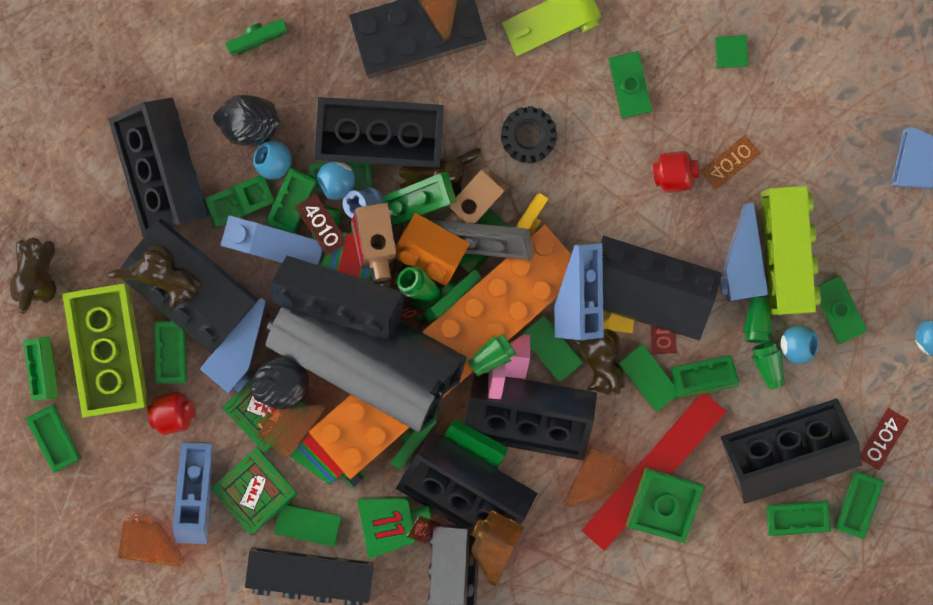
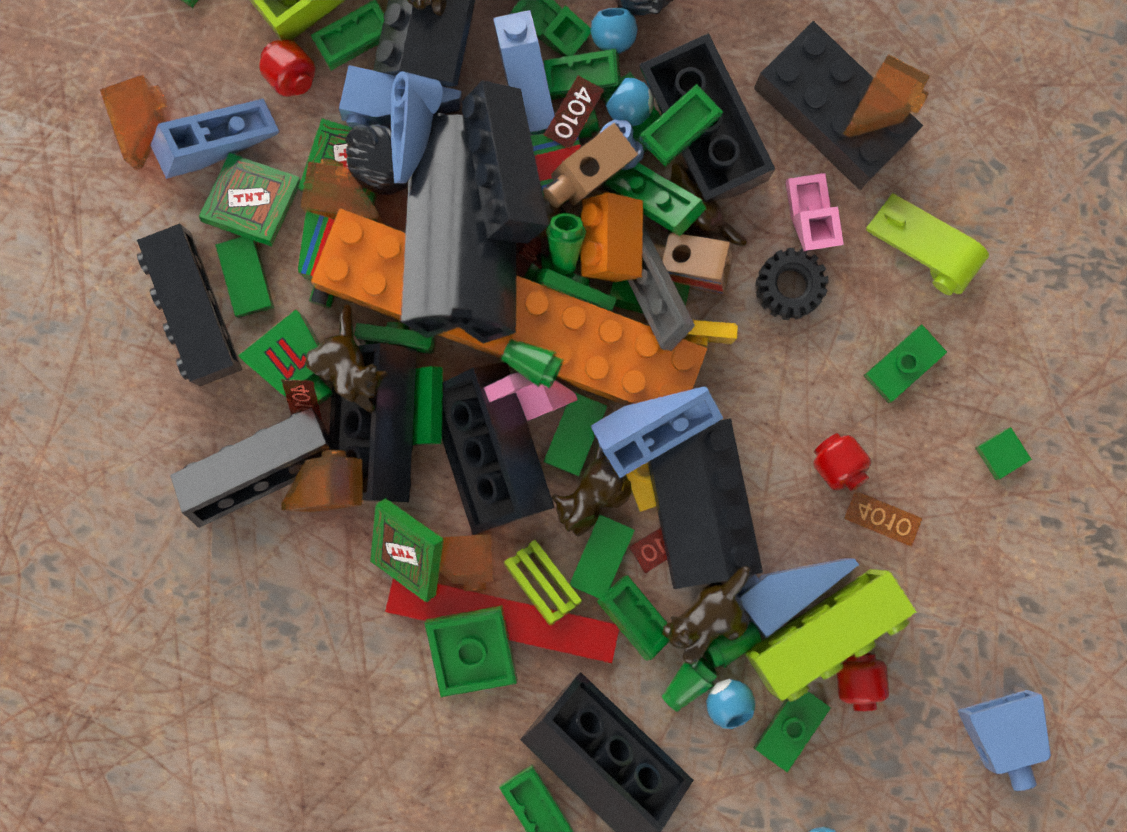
camera: 60 degrees right, 5 degrees down
none -> dark brown animal [306,305,388,413]
none -> green tile [370,499,444,603]
none -> medium blue piece [391,72,442,183]
none -> lime tile [504,540,582,626]
none -> green tile [639,84,723,167]
none -> dark brown animal [663,566,750,664]
none -> bright pink slope [785,173,844,251]
none -> red head [836,653,889,712]

